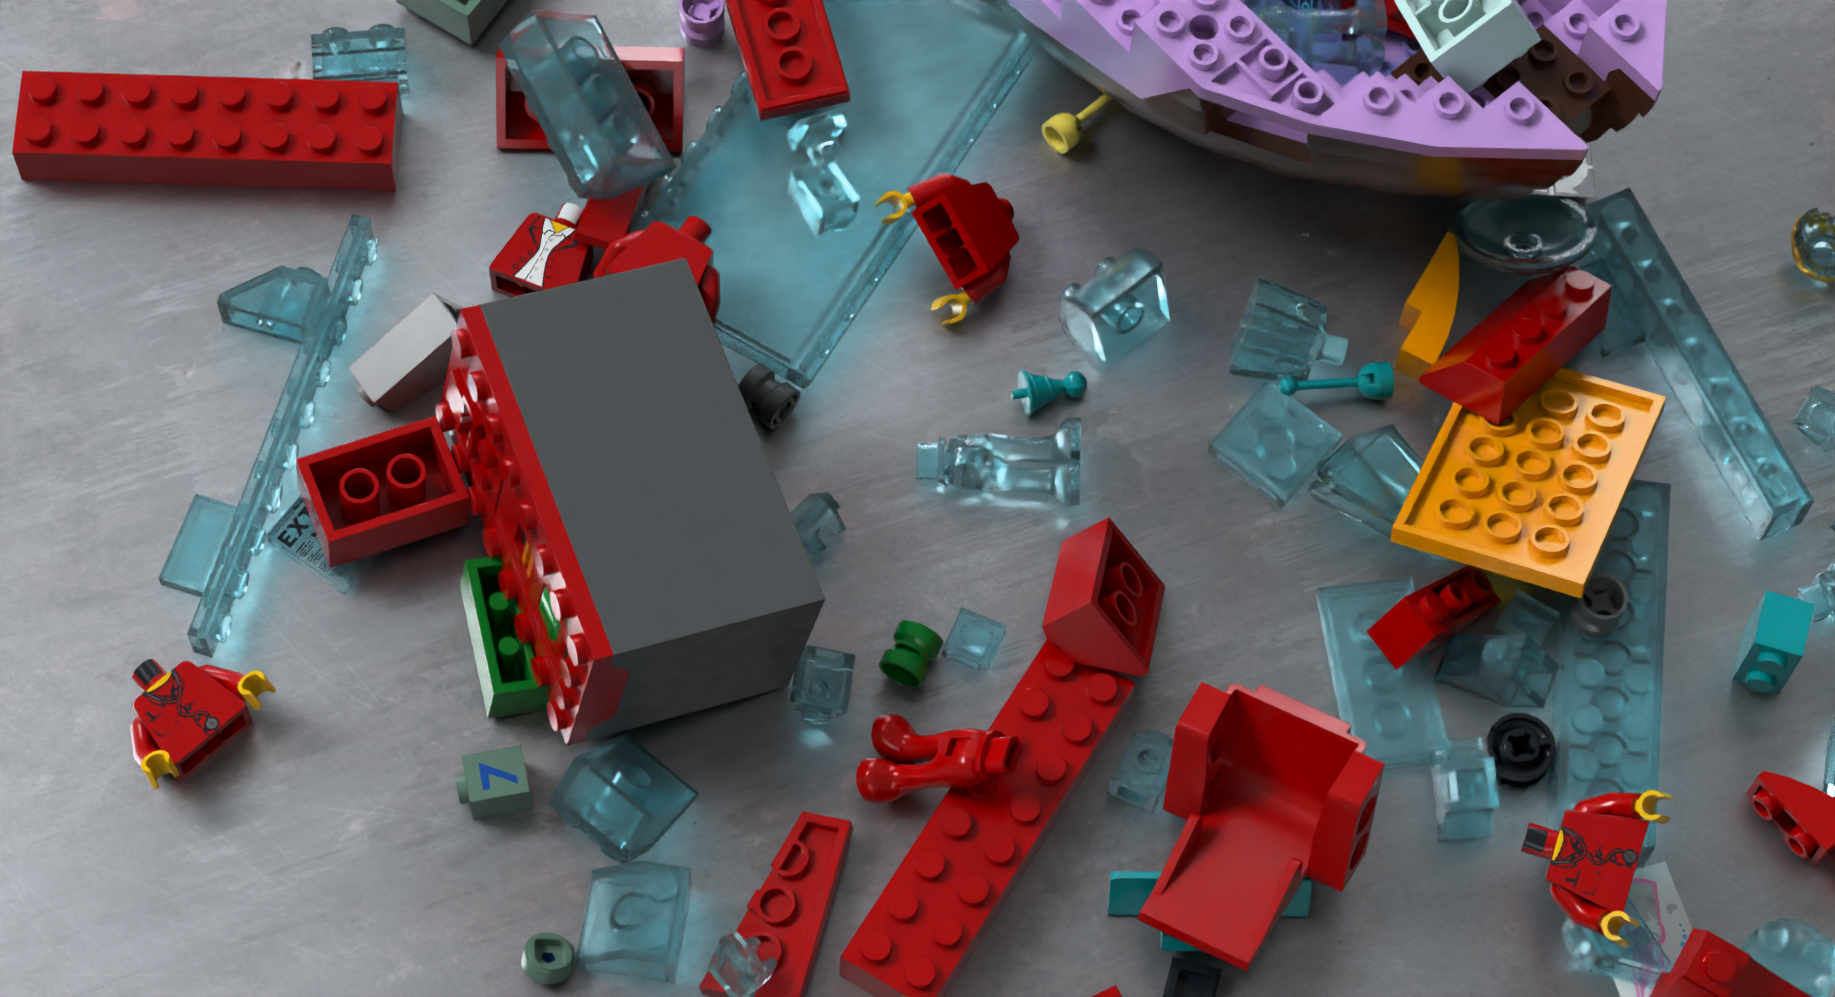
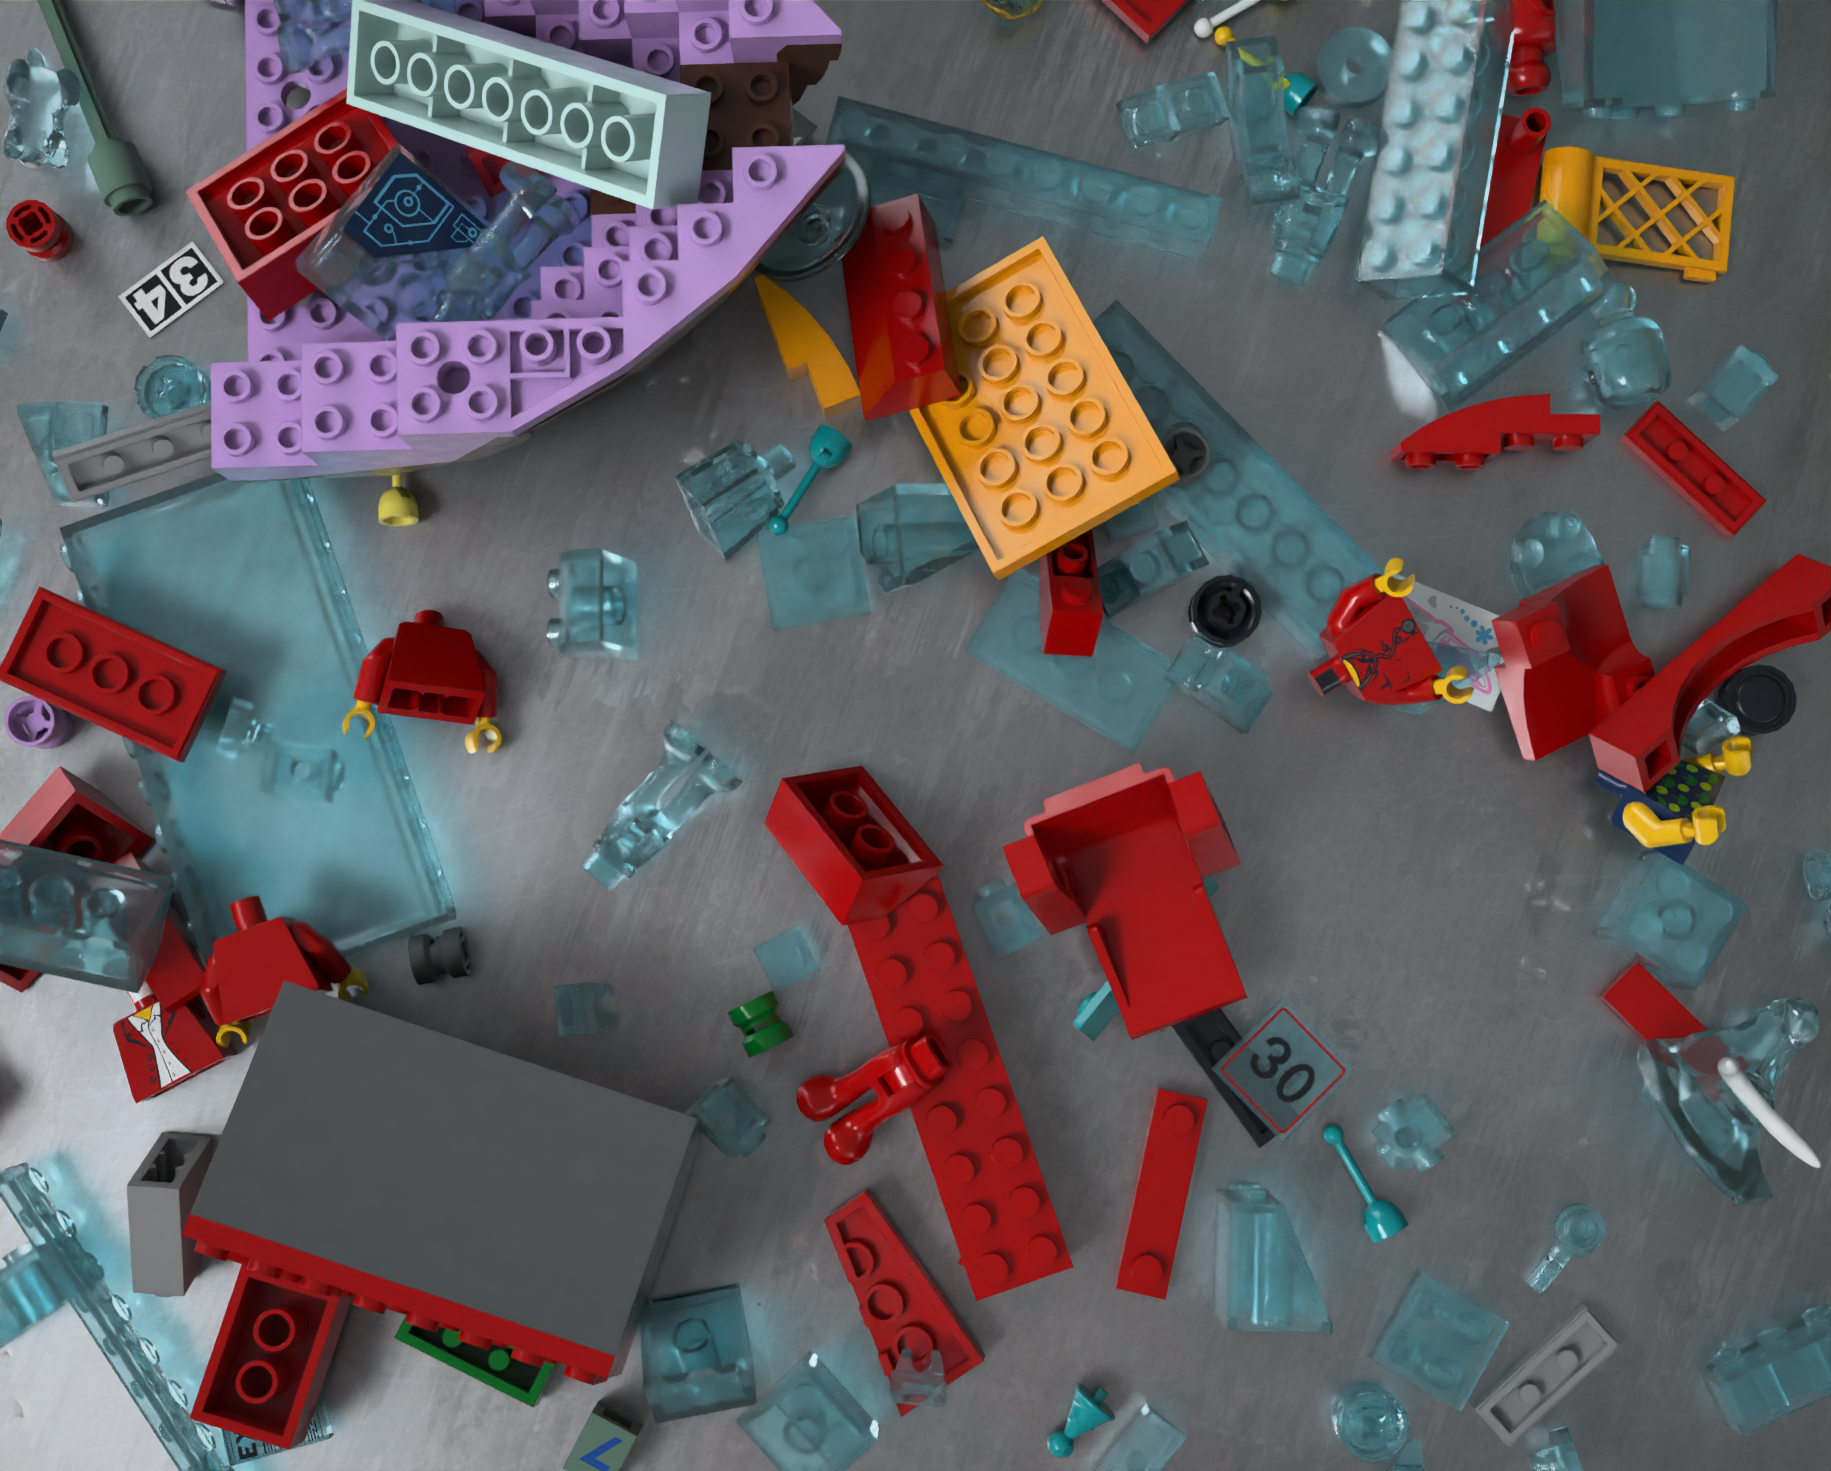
camera: 50 degrees left, 20 degrees up
teal piece [1011,369,1087,416] -> none
teal brick [1732,590,1815,693] -> none

